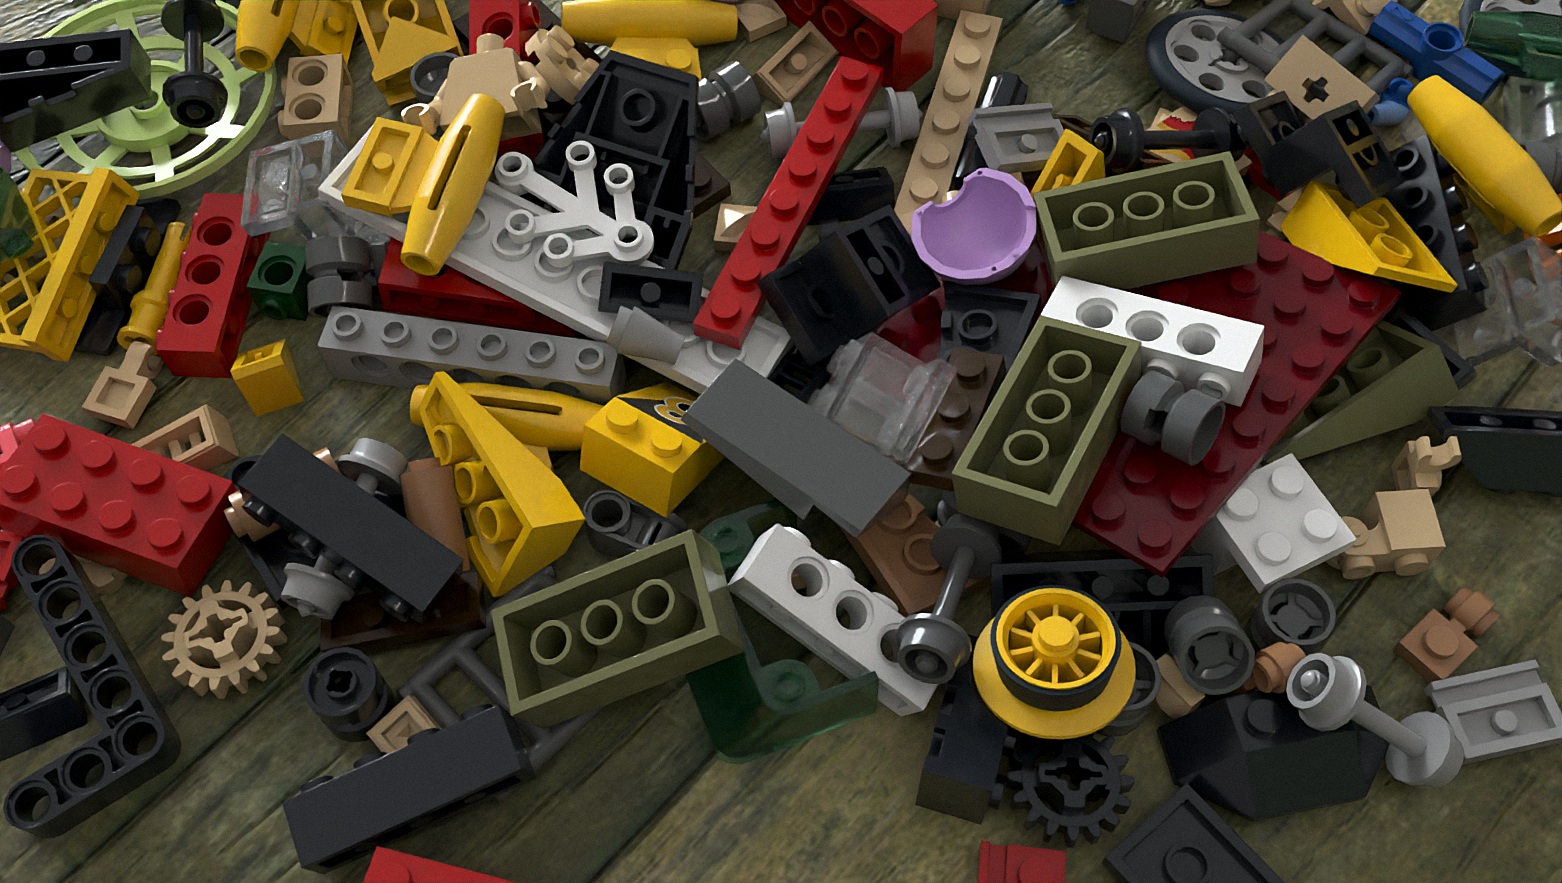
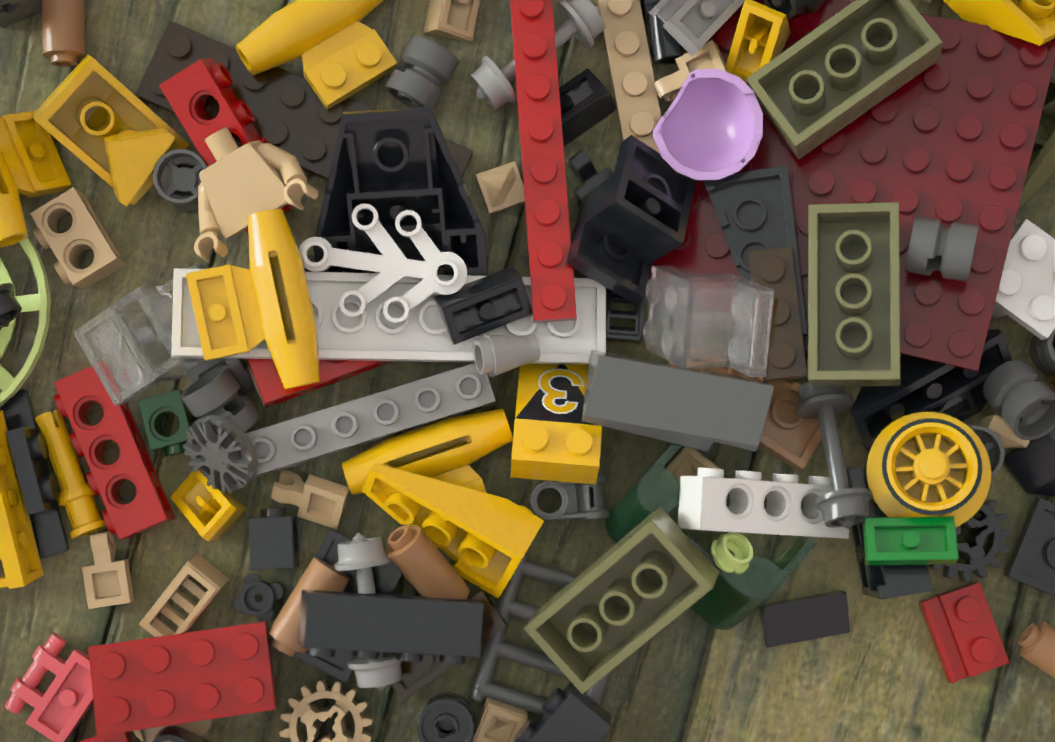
camera: 30 degrees left, 25 degrees up
tan plate [525,25,599,105] -> none
white brick [1041,276,1265,407] -> none
none -> dark grey wheel [183,415,258,493]
none -> black brick [248,508,300,570]
none -> tan plate [271,470,350,530]
none -> yellowish green plate [711,532,753,574]
none -> black slope [758,590,850,648]
none -> green plate [863,516,959,565]

